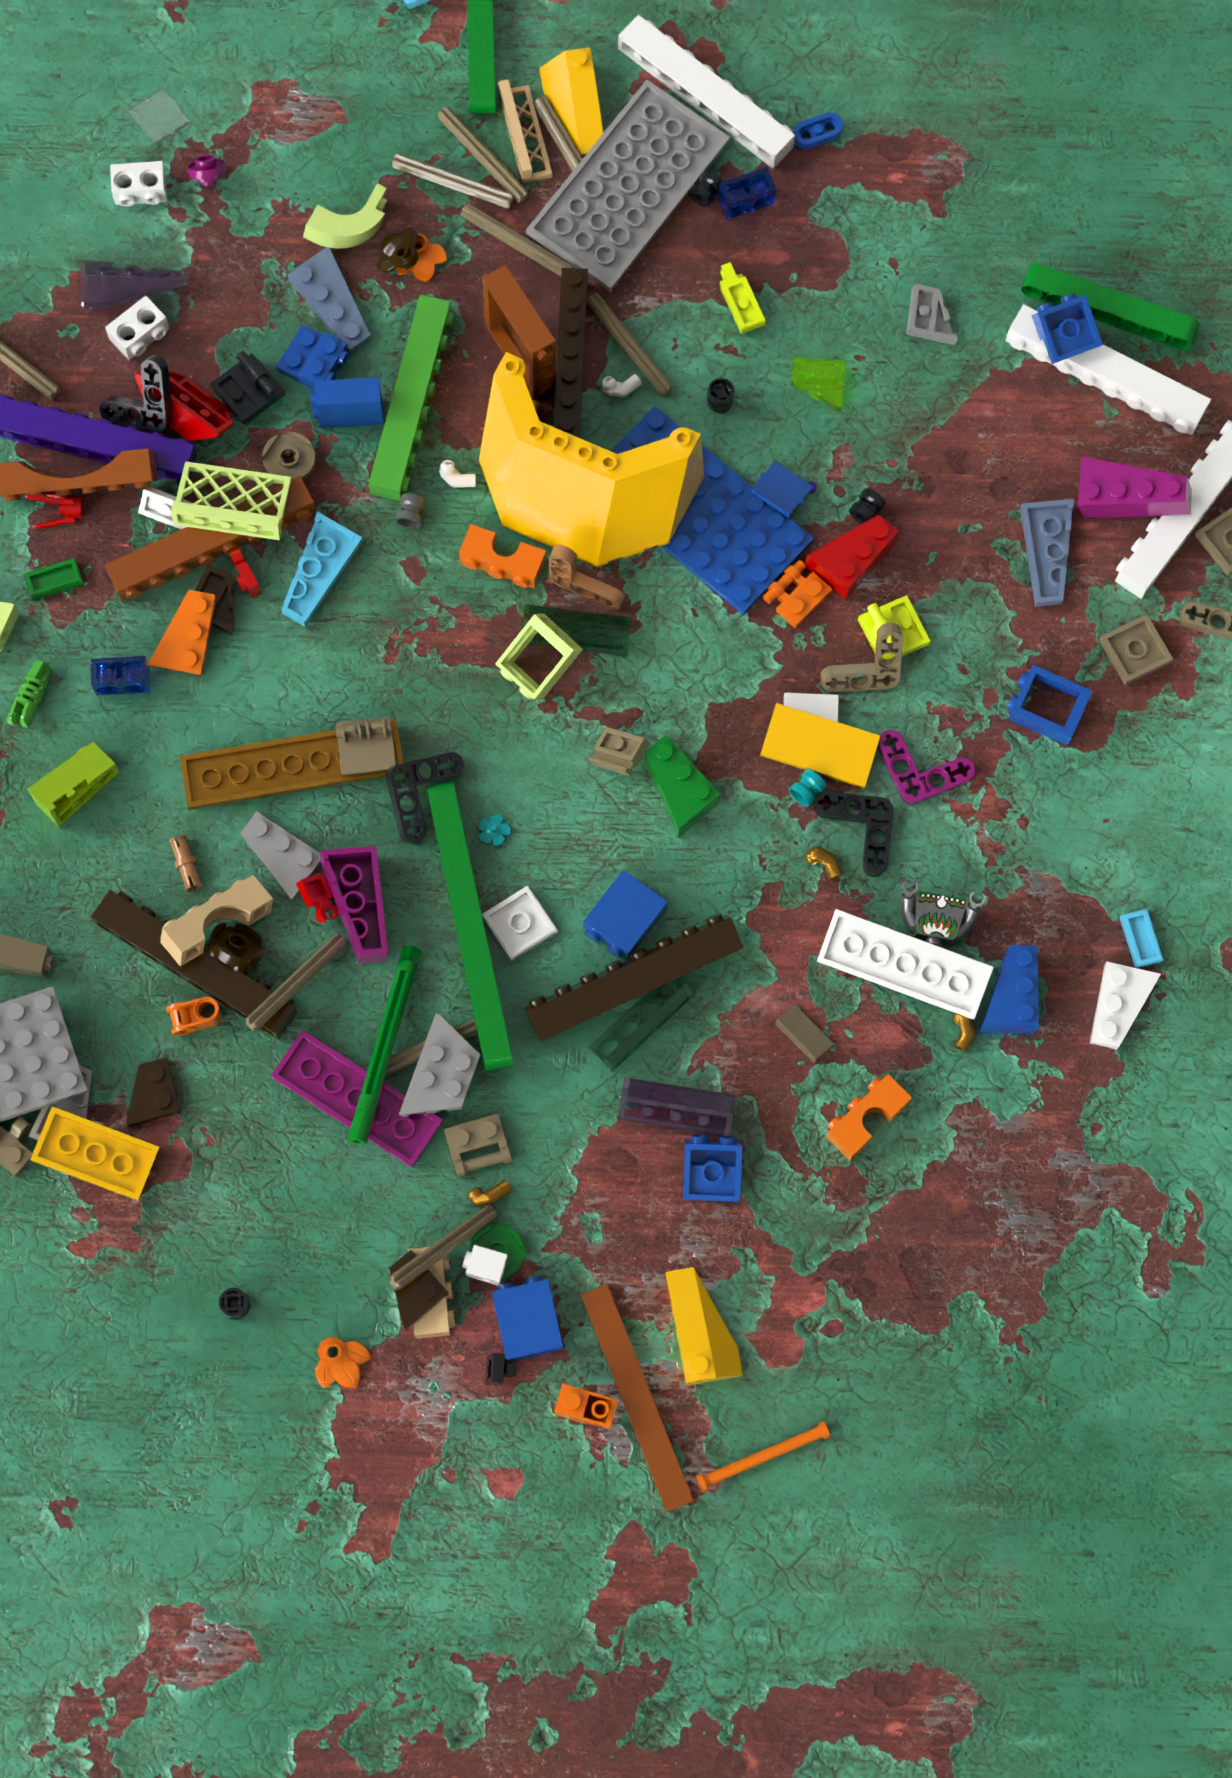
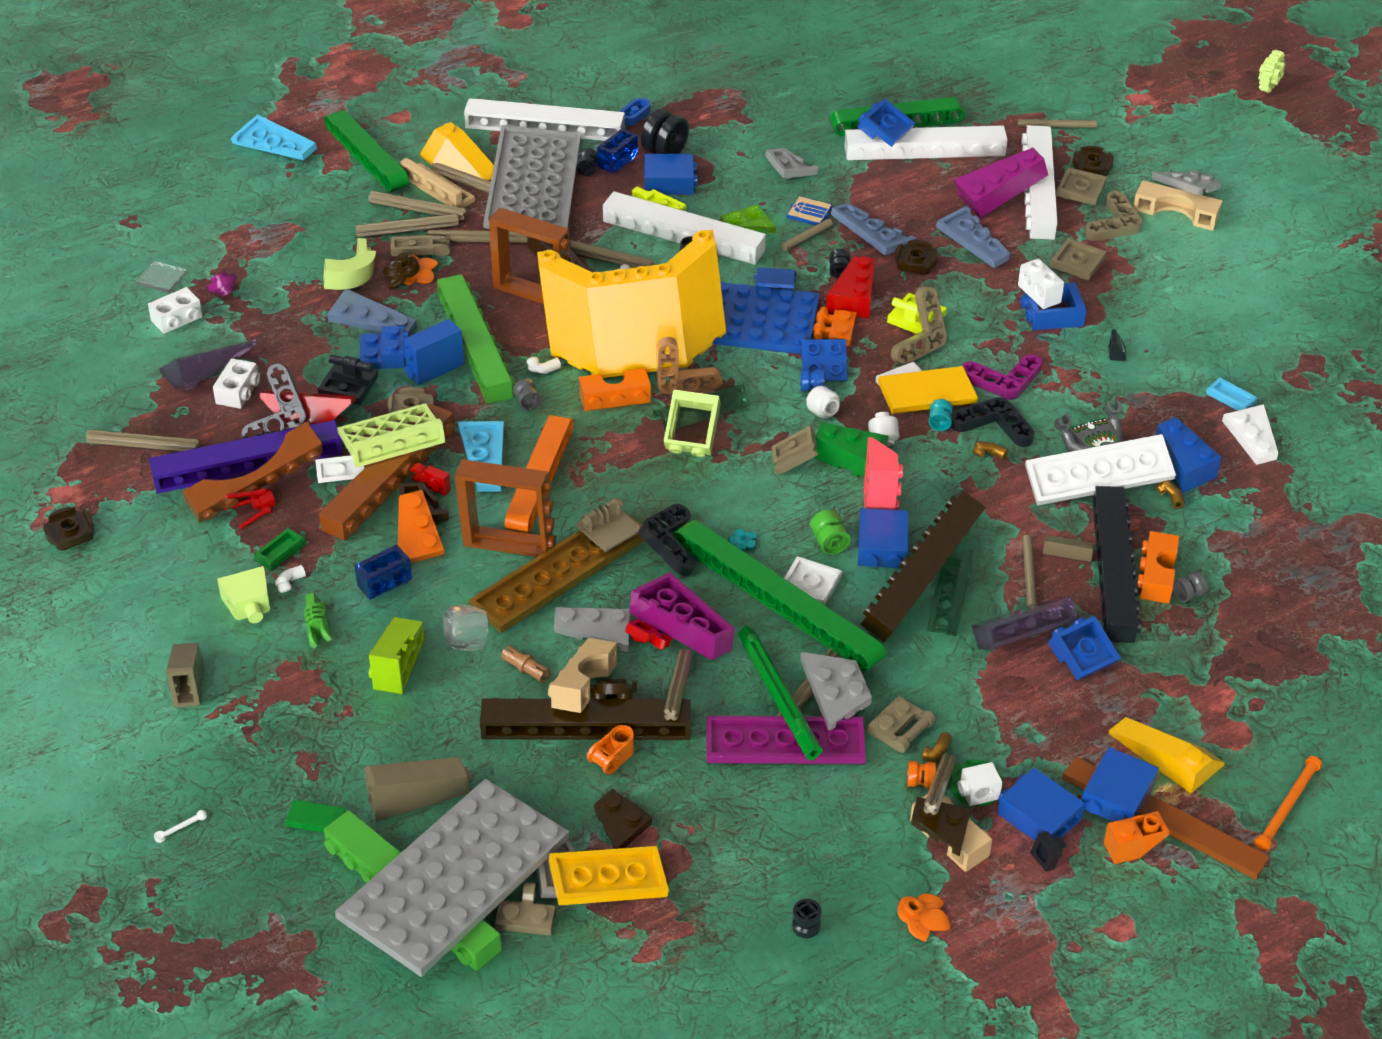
camera: 30 degrees left, 30 degrees down
none -> white arm [275,565,306,593]
none -> dark tan hinge [391,235,450,257]
none -> clear piece [442,604,488,651]
none -> dark orange window [455,459,556,557]
none -> orange beam [505,415,573,533]
none -> white brick [603,191,766,265]
none -> black wheel [641,109,689,154]
none -> blue brick [645,154,698,195]
none -> dark tan bar [781,218,833,251]
none -> piece [787,196,832,225]
none -> blue wheel [800,369,824,391]
none -> blue hinge [801,339,848,381]
none -> white head [806,386,840,419]
none -> bright green wheel [810,509,851,555]
none -> sand blue wing [831,203,917,255]
none -> coral slope [863,437,903,510]
none -> white head [868,412,900,446]
none -> dark brown plate [895,240,938,275]
none -> orange wheel [907,760,936,789]
none -> white brick [1018,258,1064,309]
none -> dark tan bar [1022,535,1037,611]
none -> blue brick [1082,747,1159,822]
none -> black brick [1092,486,1142,643]
none -> black slope [1109,329,1126,361]
none -> dark grey wheel [1173,572,1208,603]

